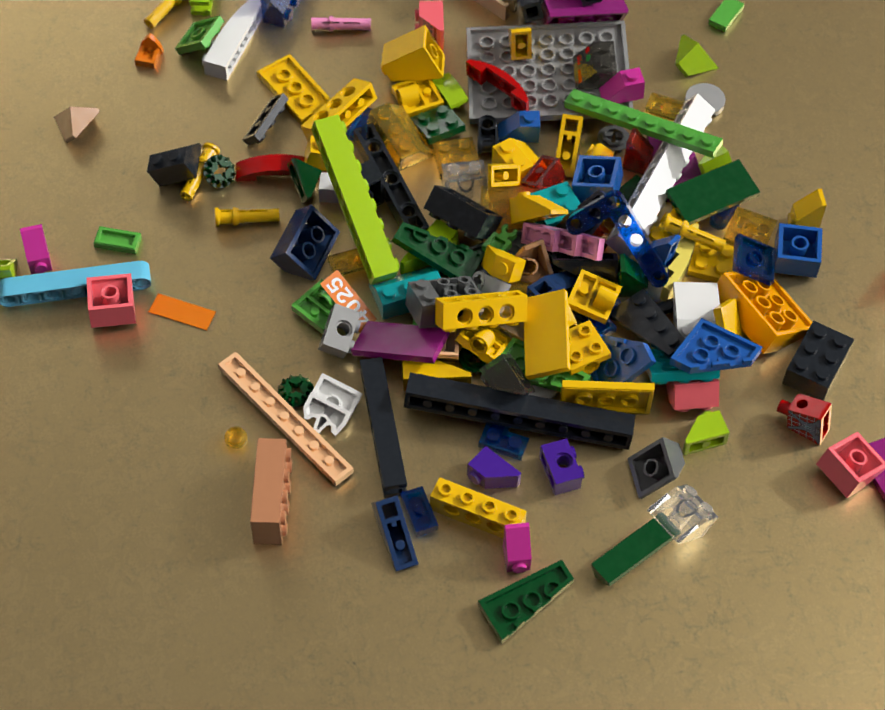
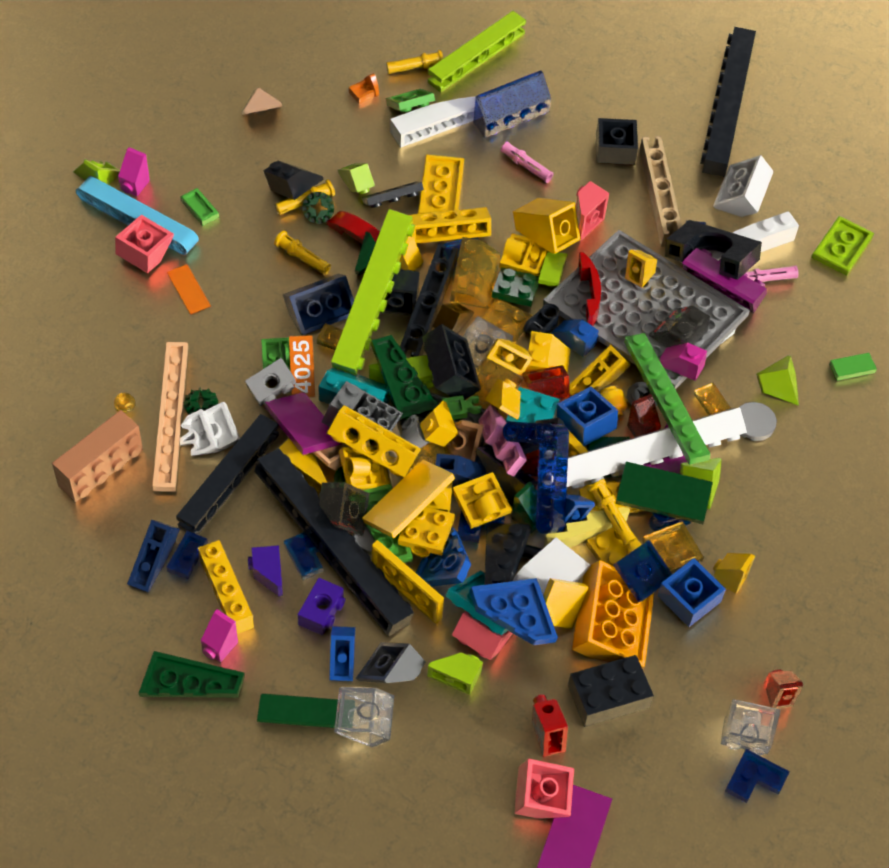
camera: 40 degrees right, 0 degrees up
none -> blue slope [330,626,356,681]
none -> lime slope [338,163,375,195]
none -> dark brown slope [432,303,474,334]

